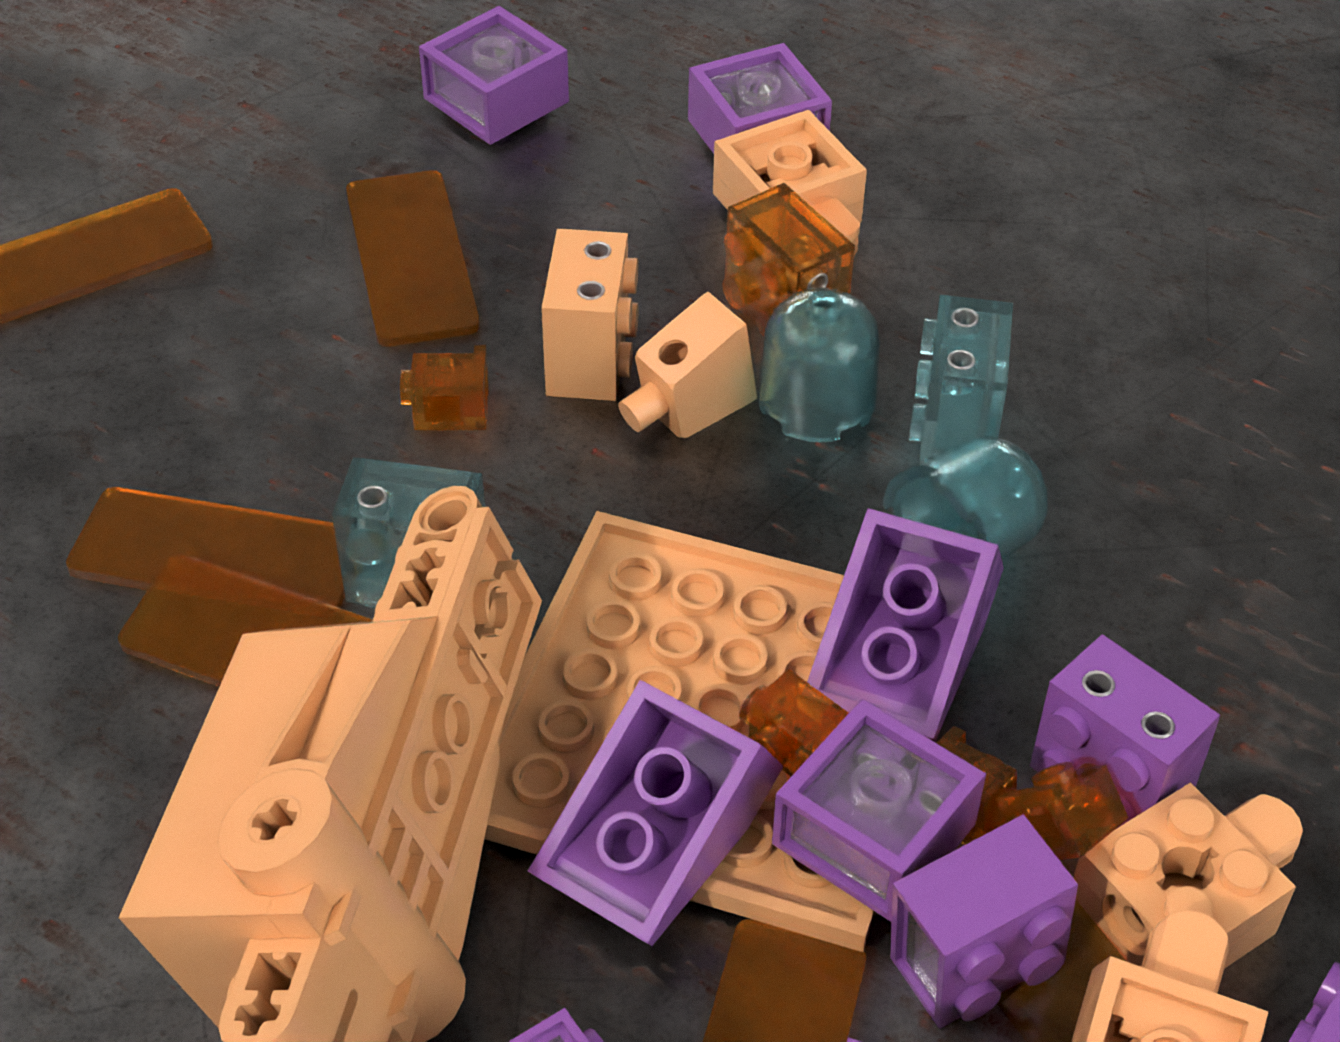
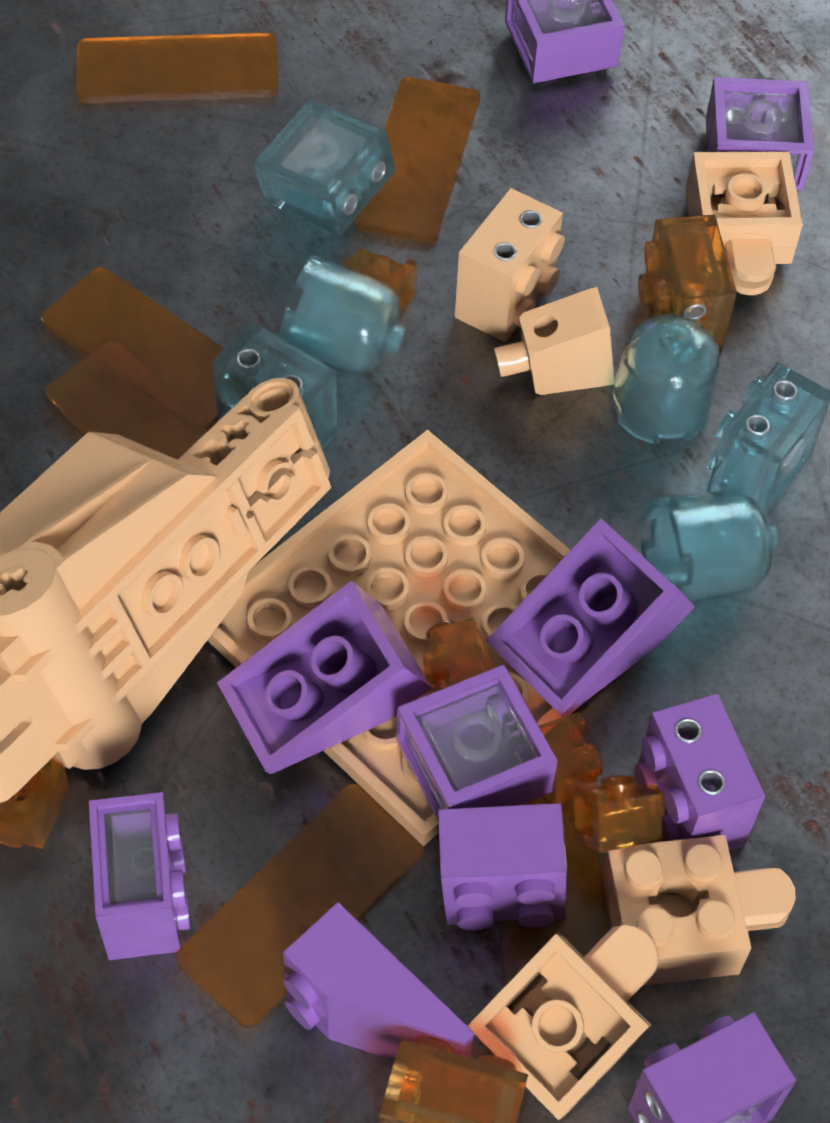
camera: 25 degrees right, 10 degrees up
none -> clear light blue piece [253,99,396,236]
none -> clear light blue cylinder [278,254,406,375]

